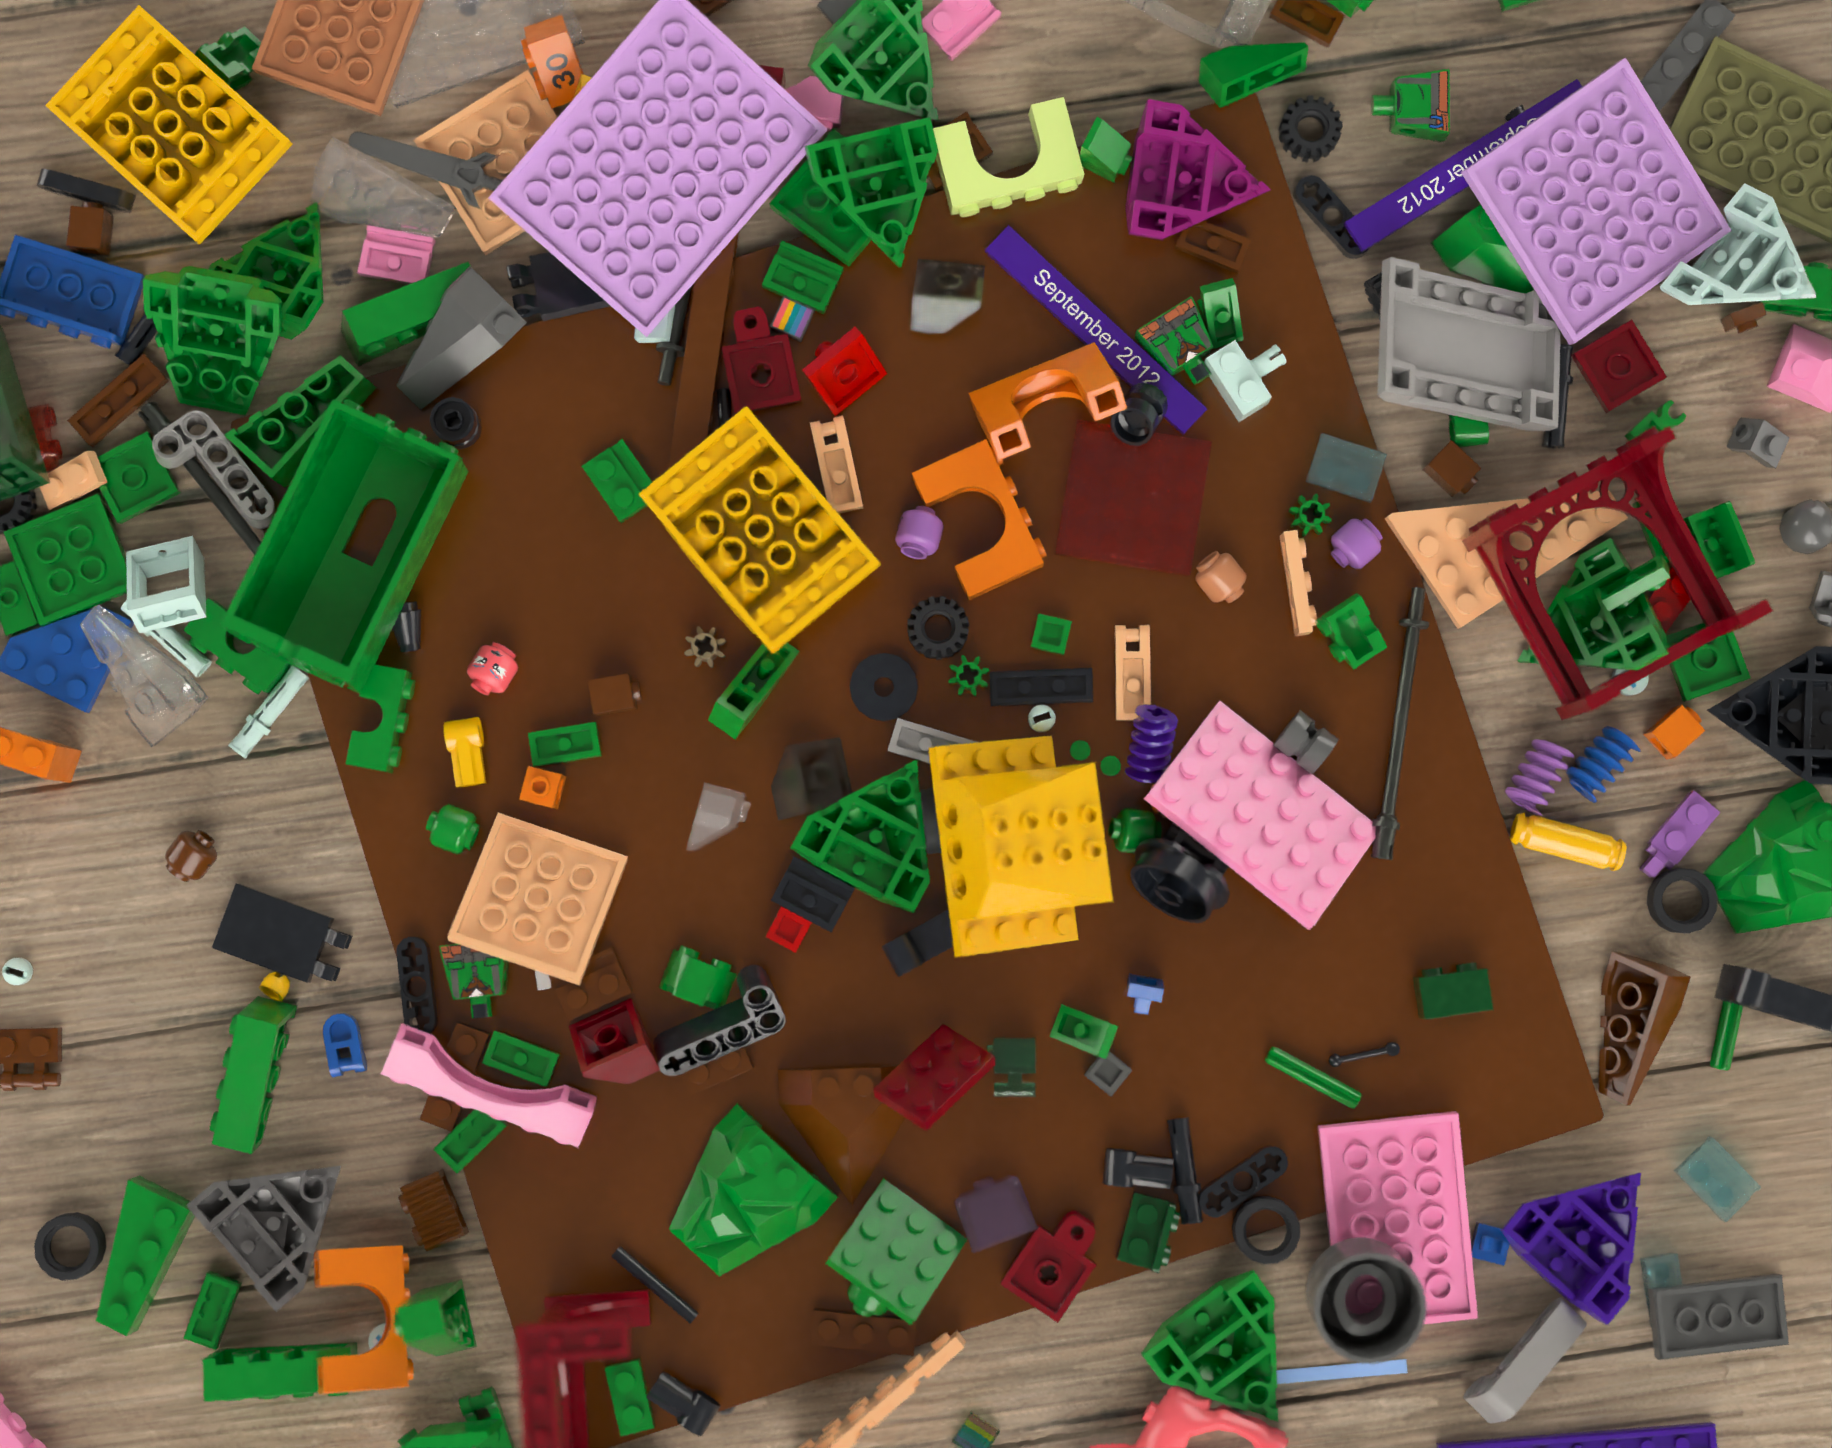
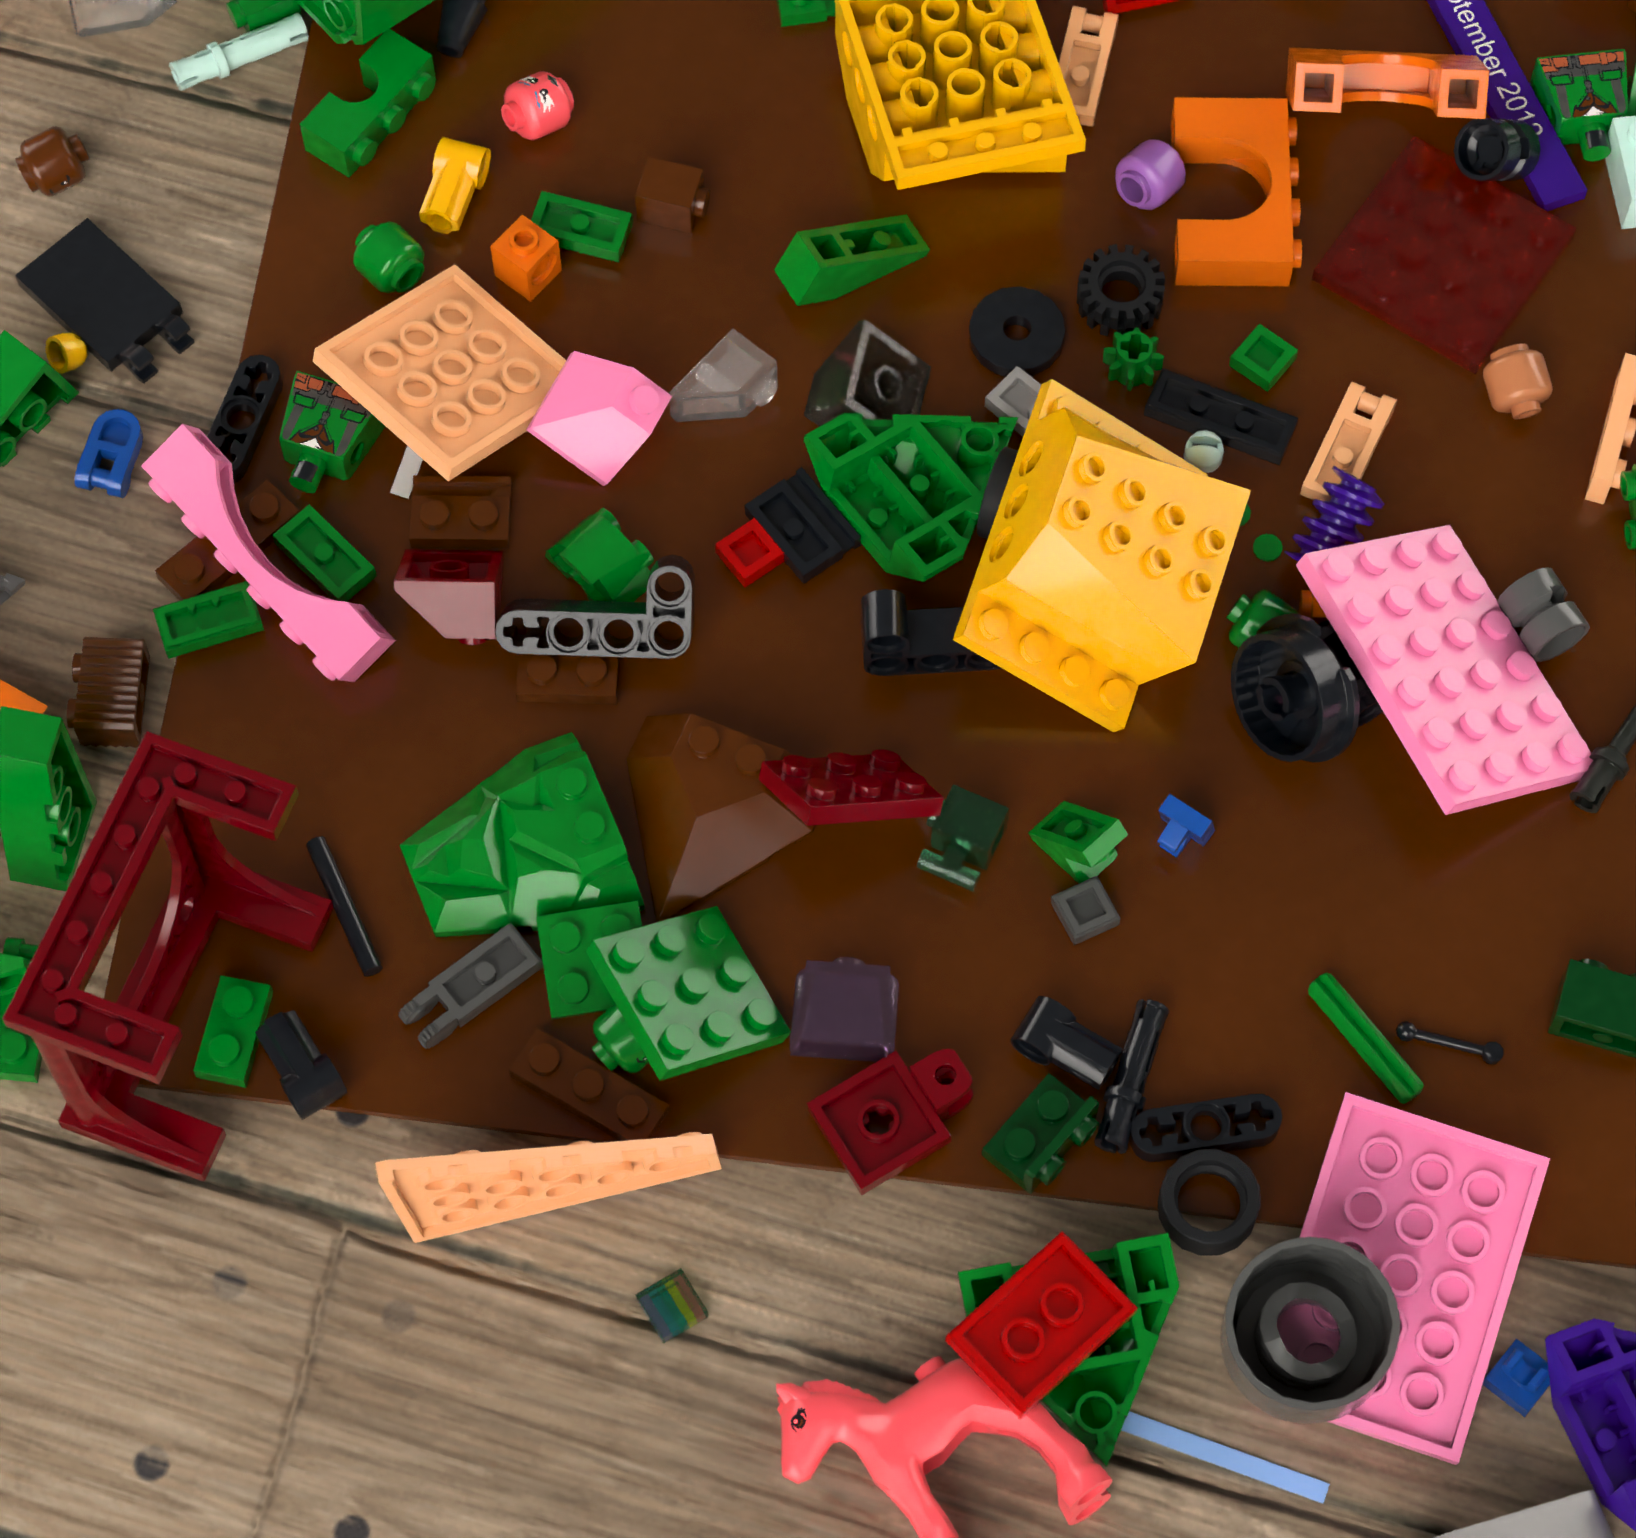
camera: 20 degrees right, 20 degrees down
dark tan gear [684,626,726,668] -> none
none -> dark grey hinge [398,923,543,1049]
none -> bright pink slope [526,351,672,486]
none -> green plate [536,901,642,1020]
none -> red tile [945,1231,1138,1419]

